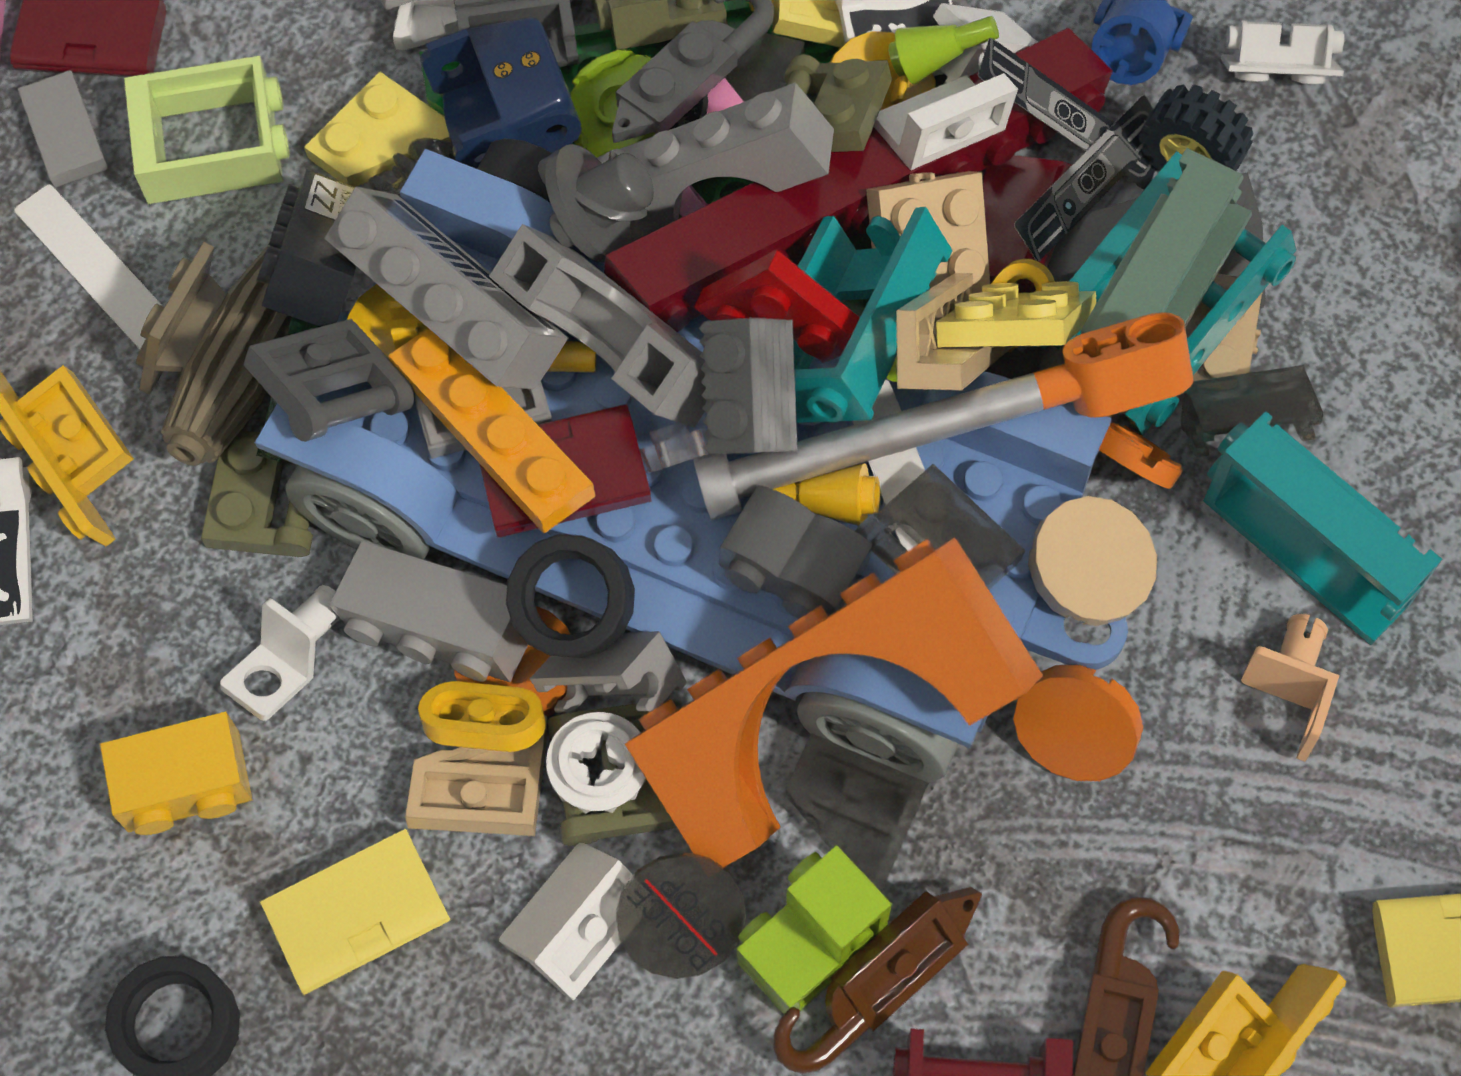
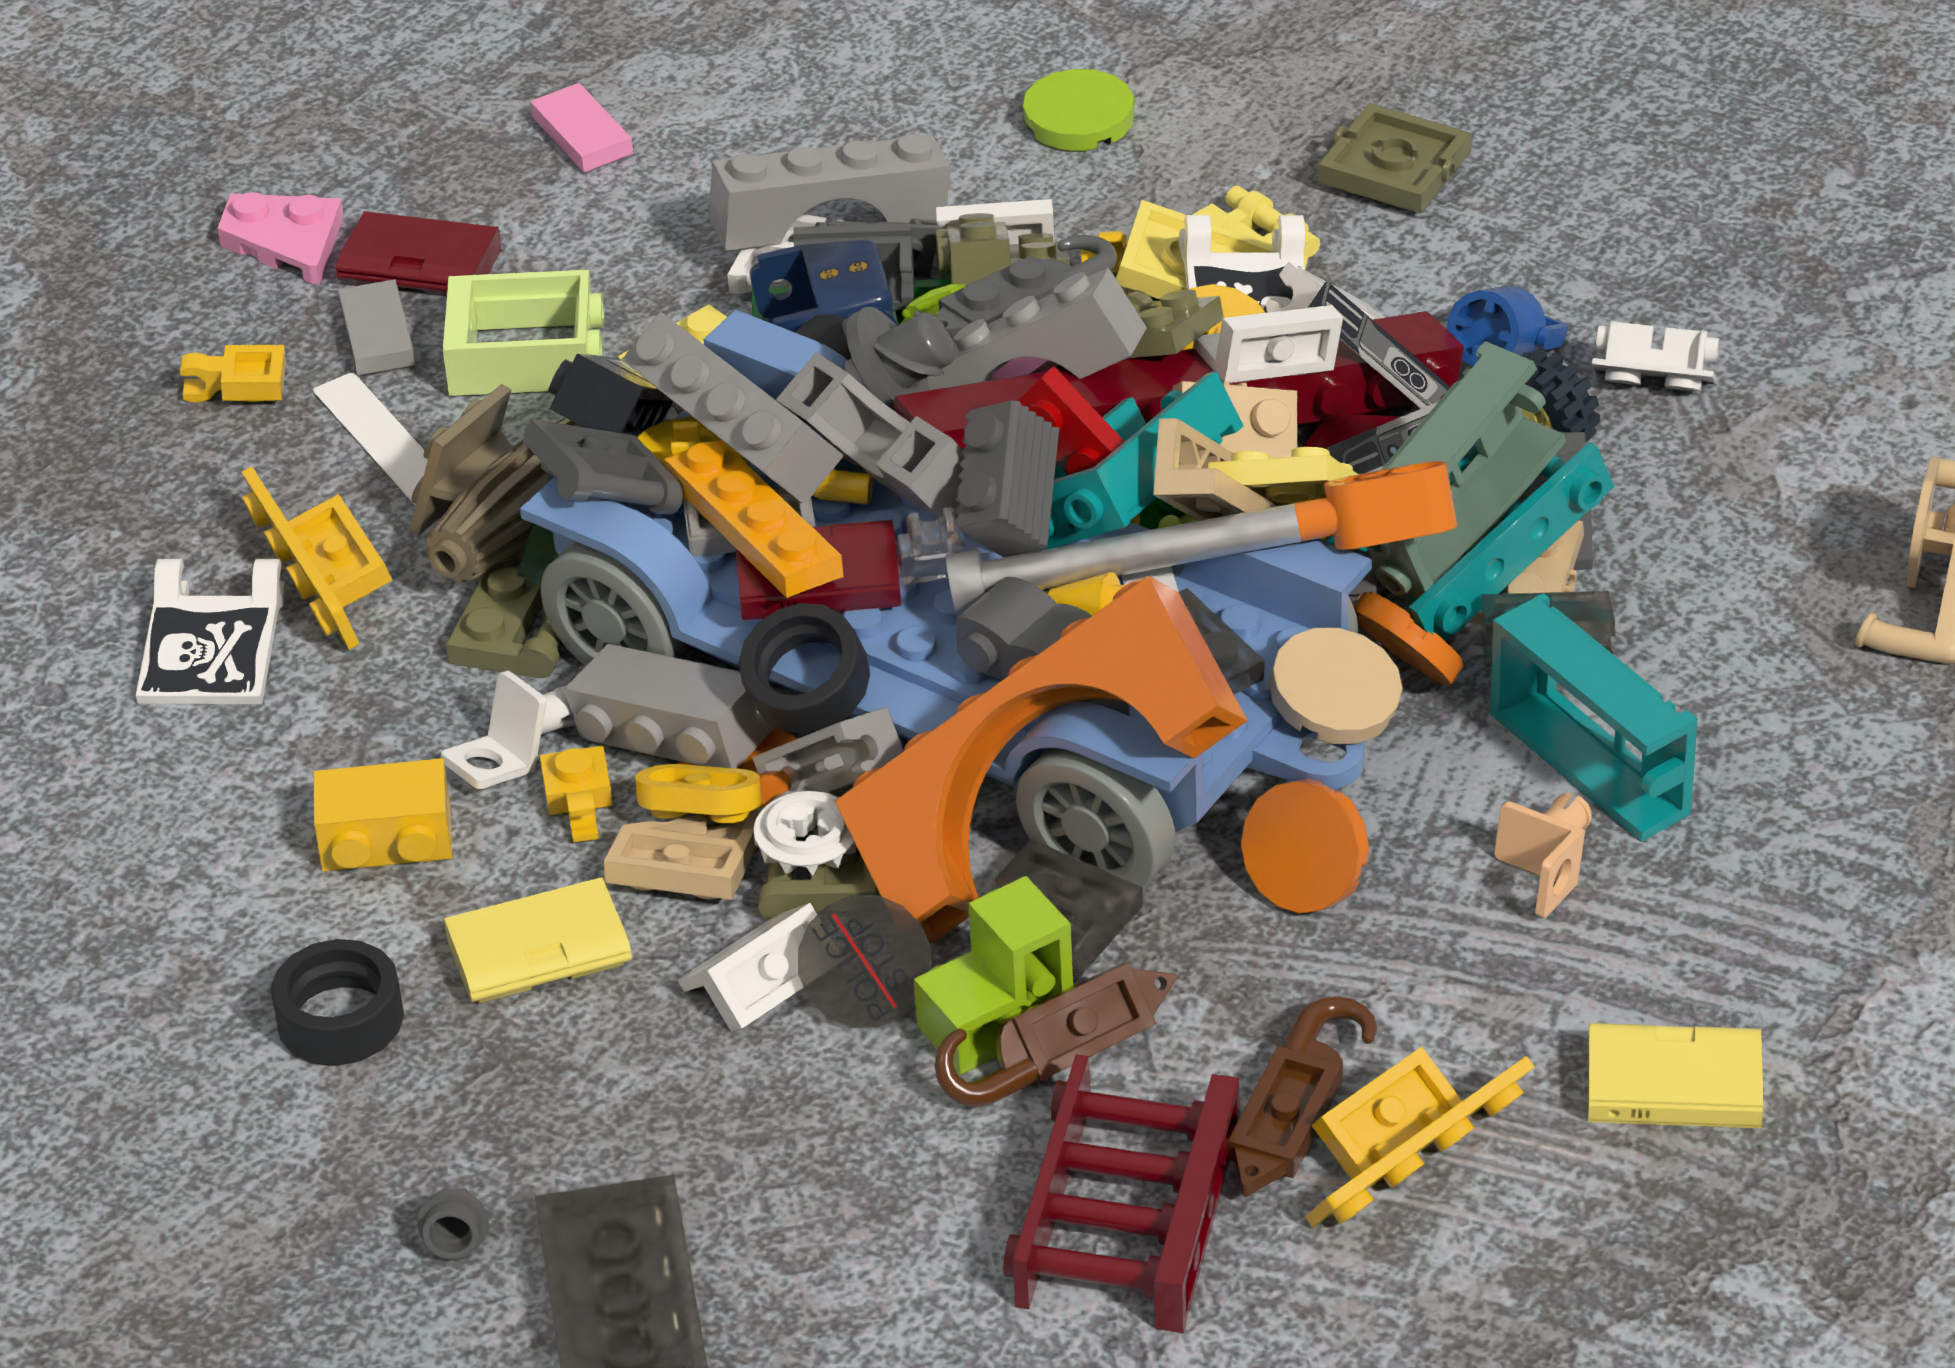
camera: 10 degrees right, 25 degrees down
lime cone [889,16,999,84] -> none
none -> yellow plate [539,746,613,843]

